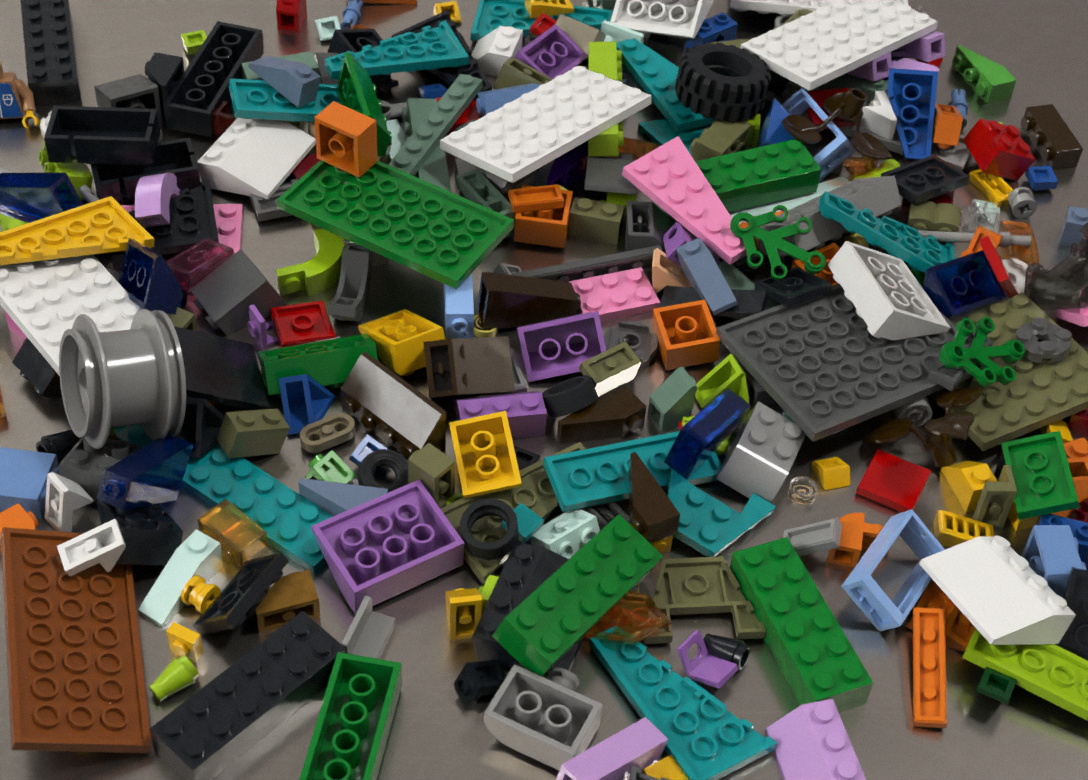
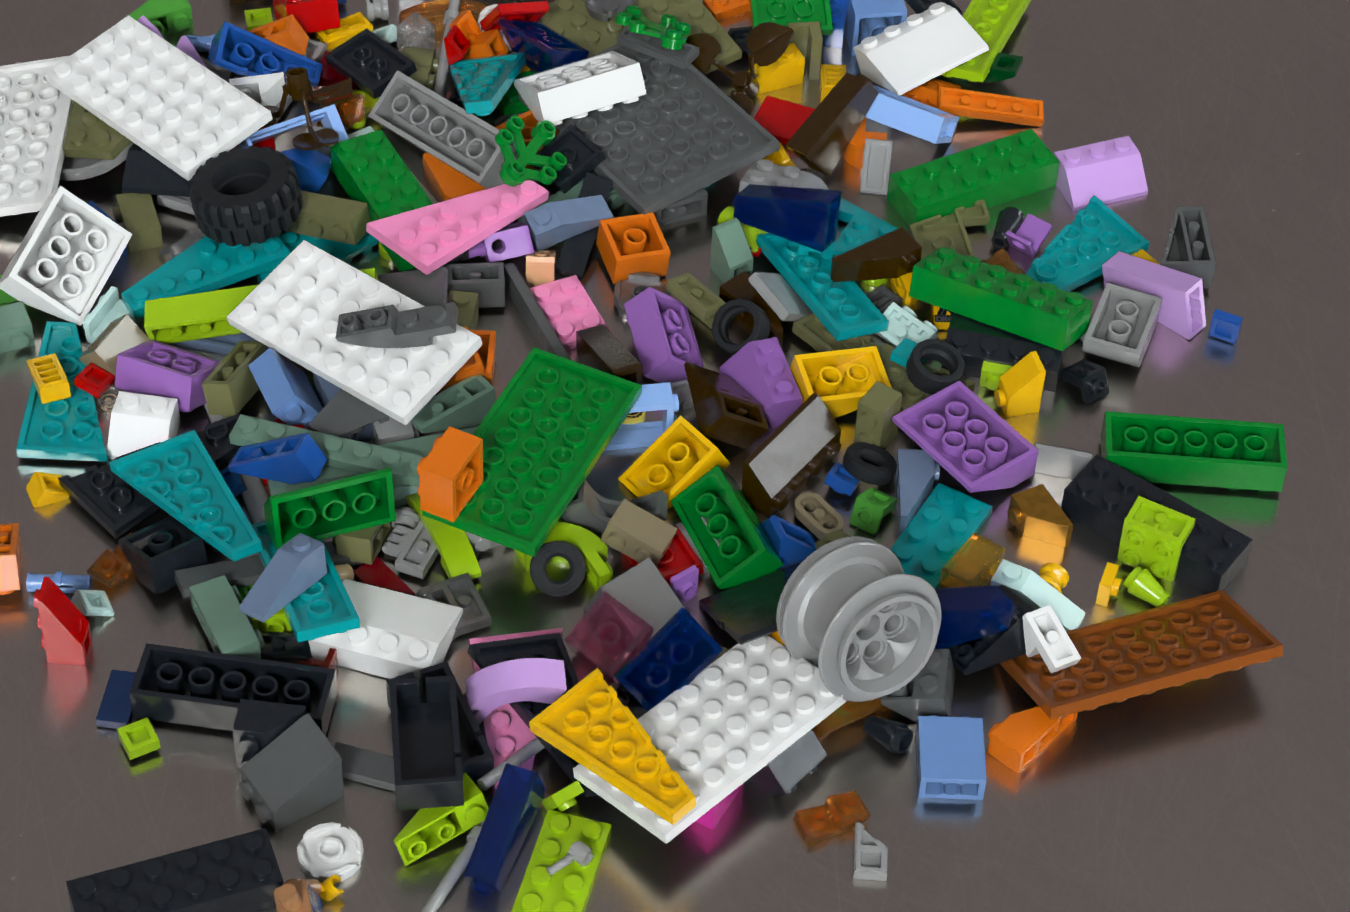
camera: 95 degrees left, 0 degrees up
white slope [45,472,93,533] -> none
black plate [193,552,289,635] -> none
lime slope [695,353,751,417] -> none
none -> blue slope [227,432,327,484]
none -> dark grey slope [335,302,459,348]
none -> red slope [444,25,471,65]
none -> black tyre [530,541,586,597]
none -> dark tan brick [600,499,678,567]
none -> light grey tile [748,272,813,321]
none -> dark brown slope [786,72,879,177]
none -> lime bracket [1117,496,1196,582]

